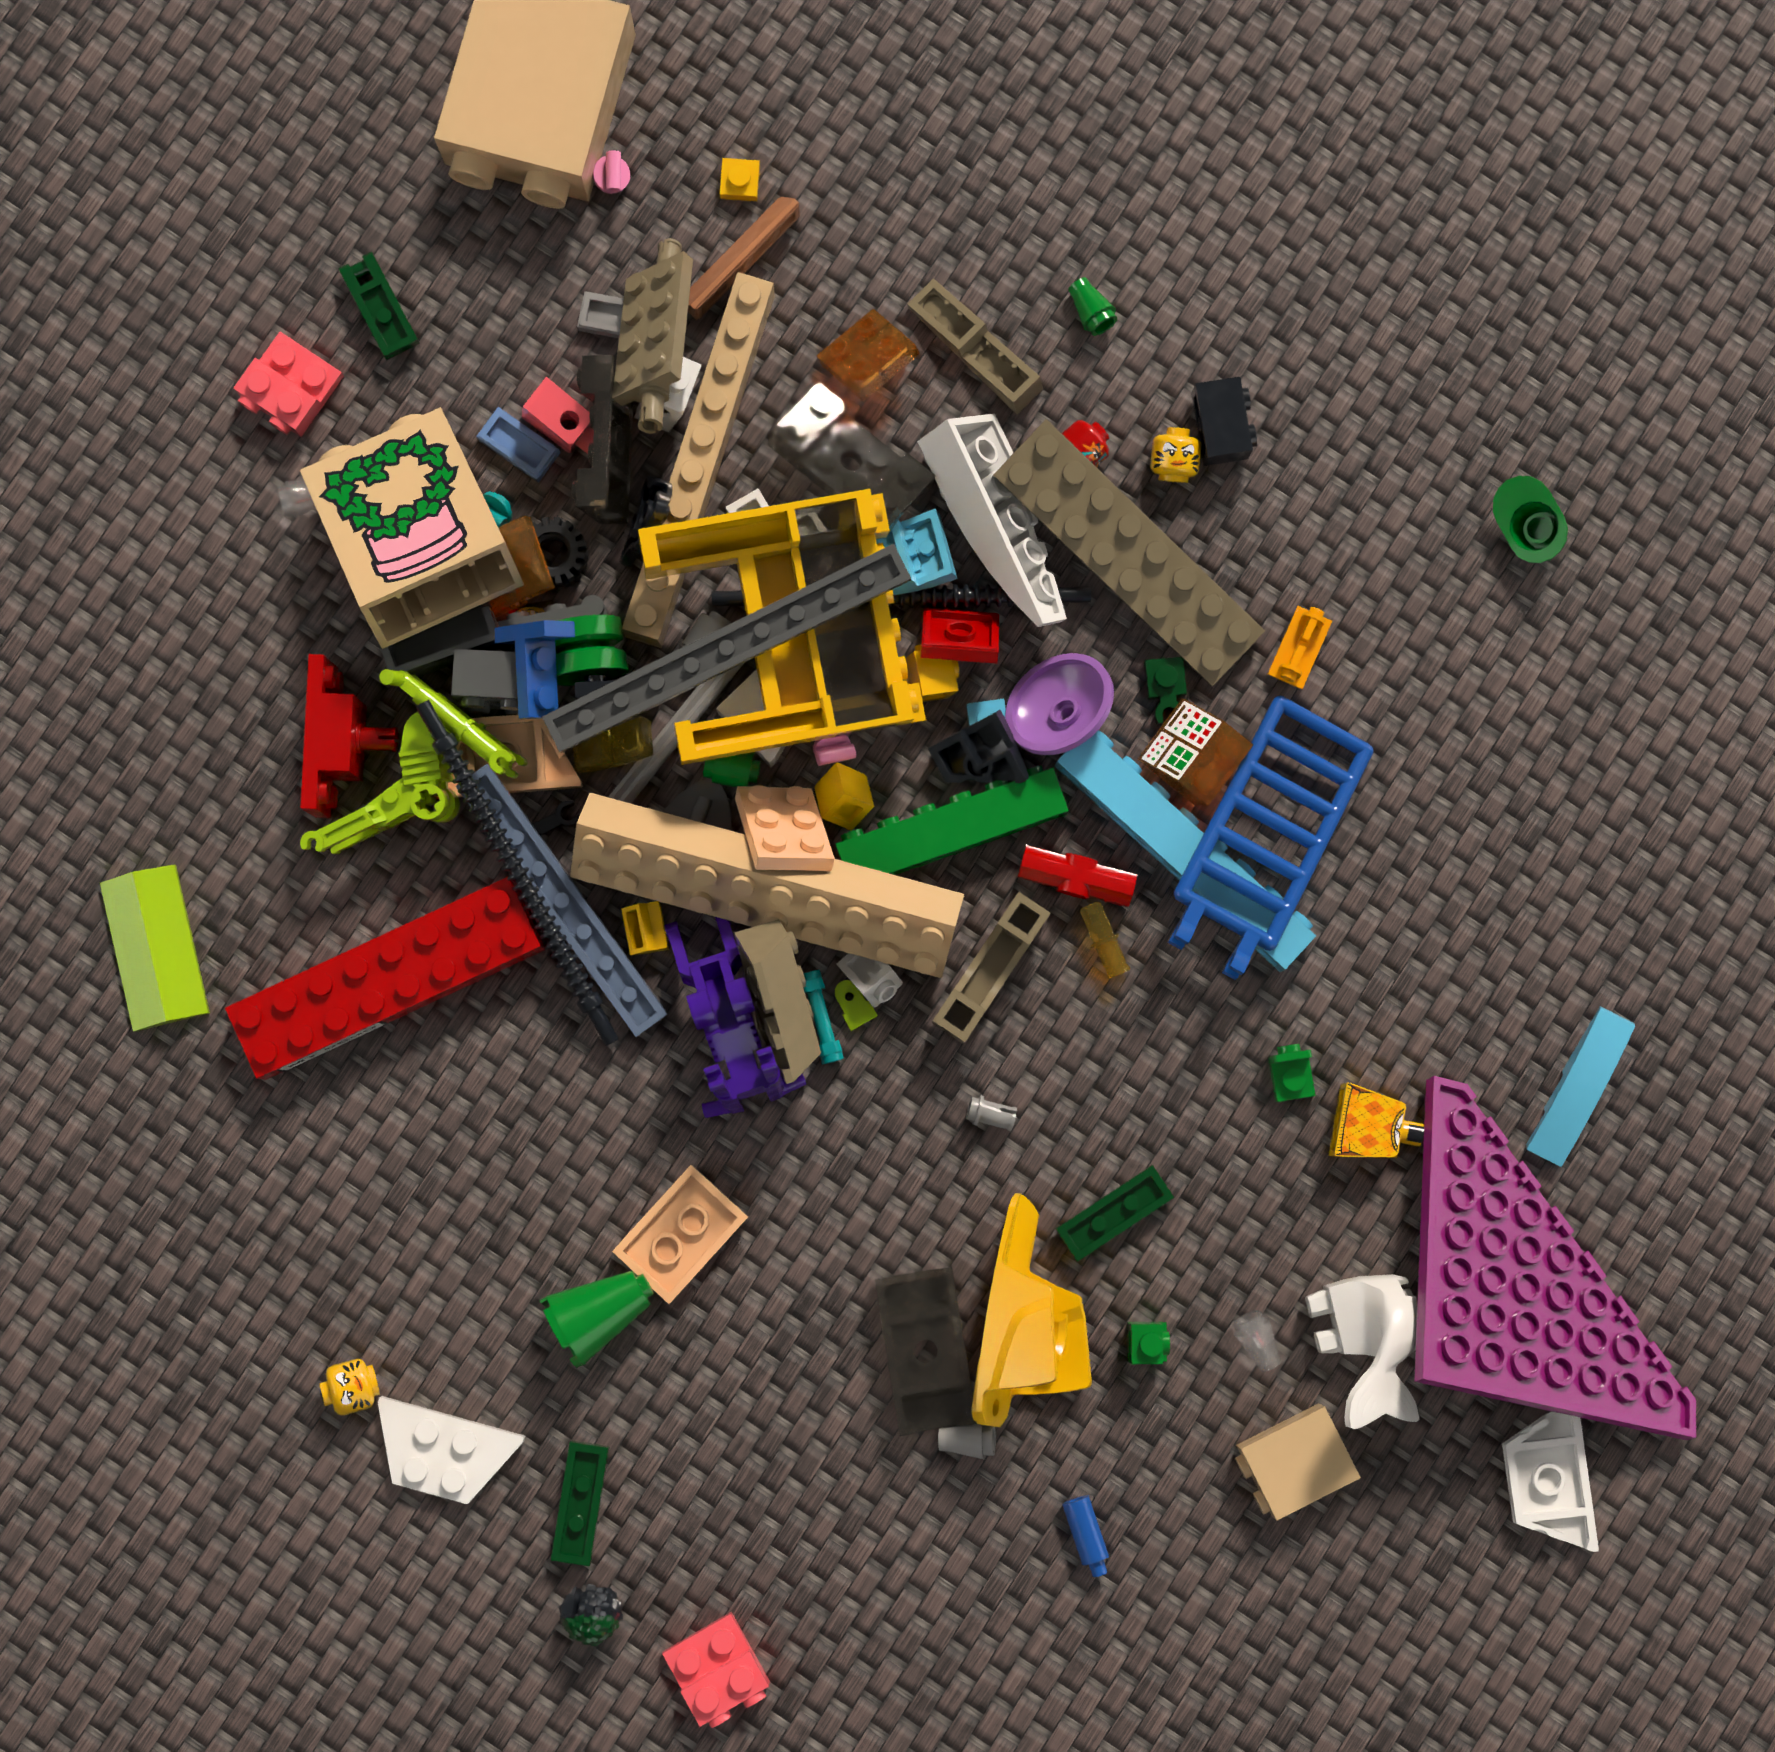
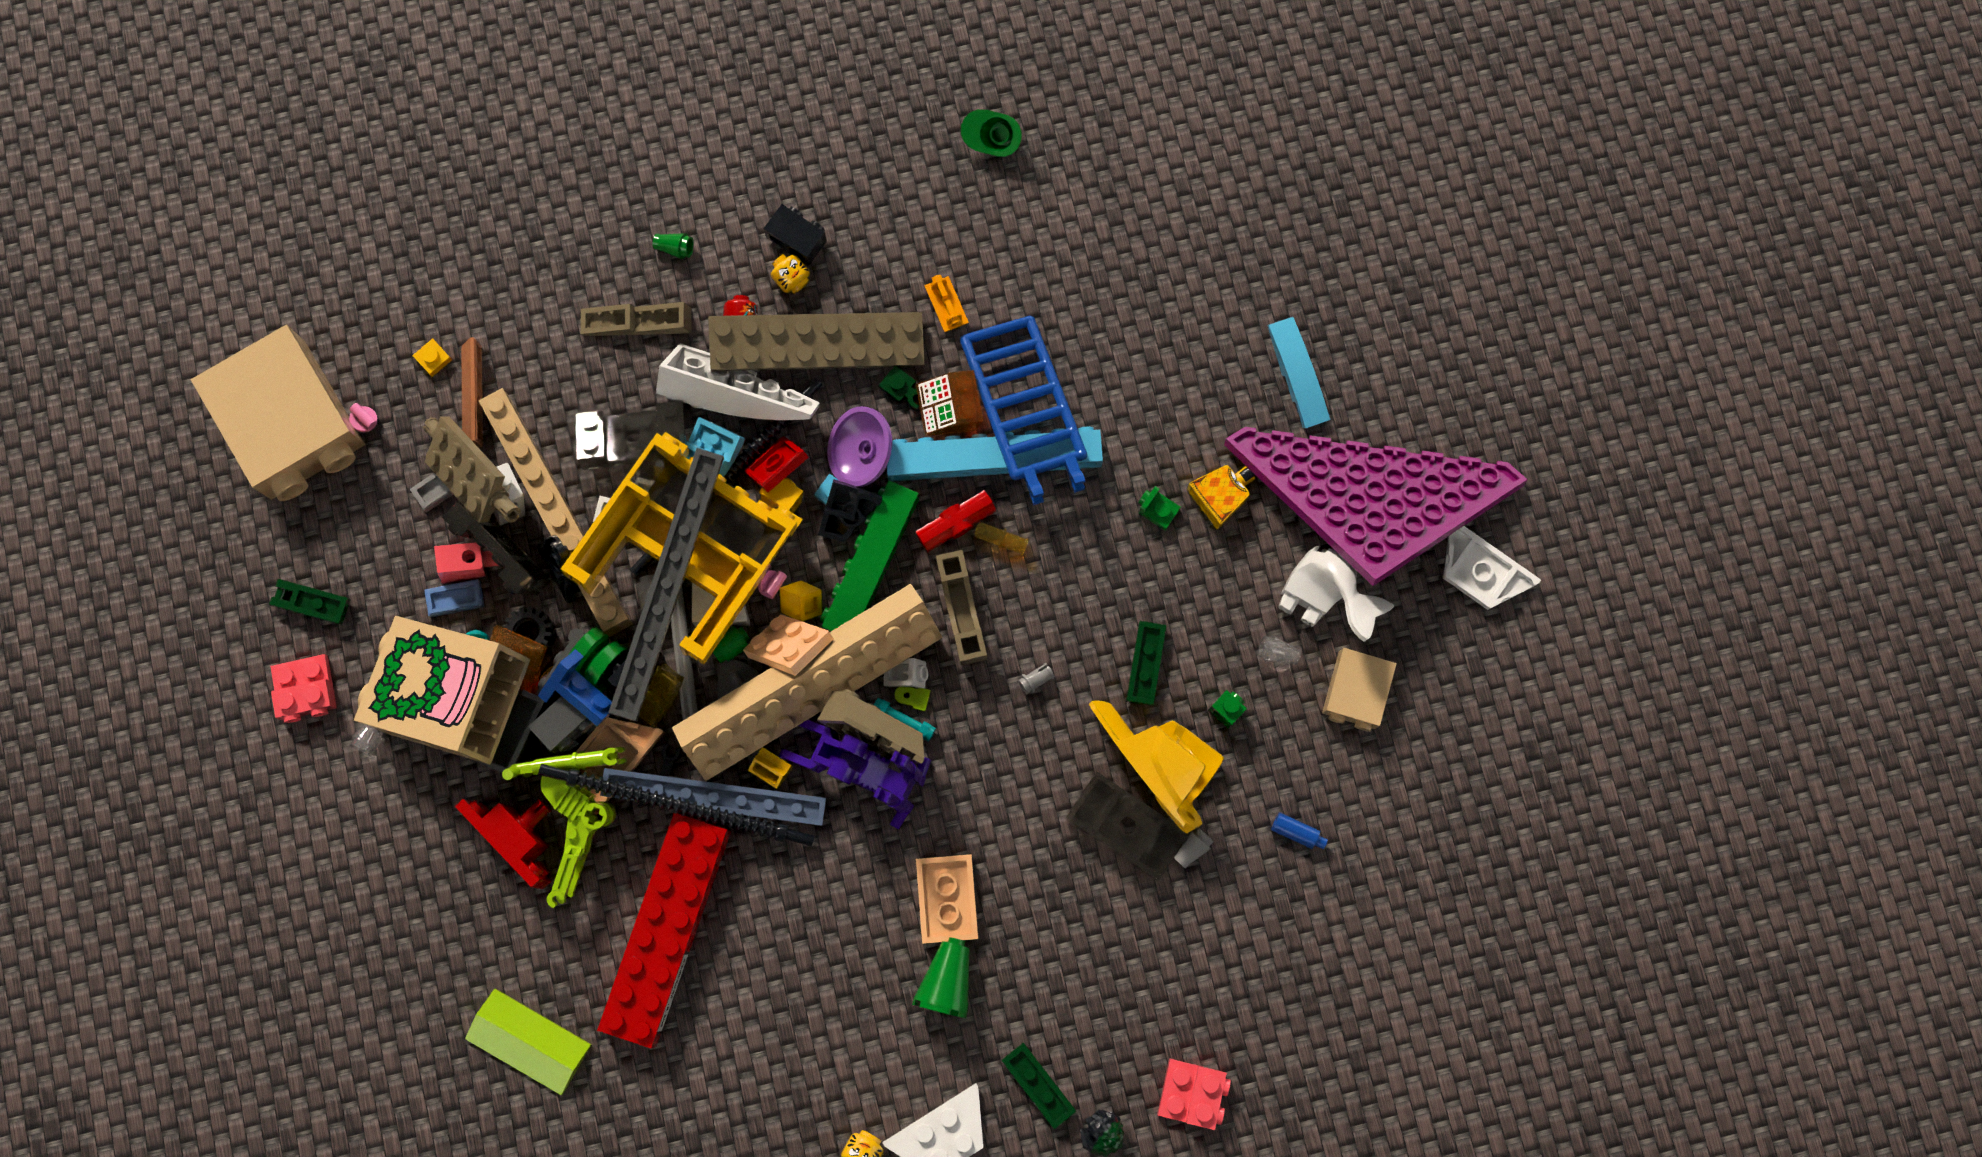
camera: 45 degrees left, 5 degrees down
clear orange plate [817,308,920,402] -> none

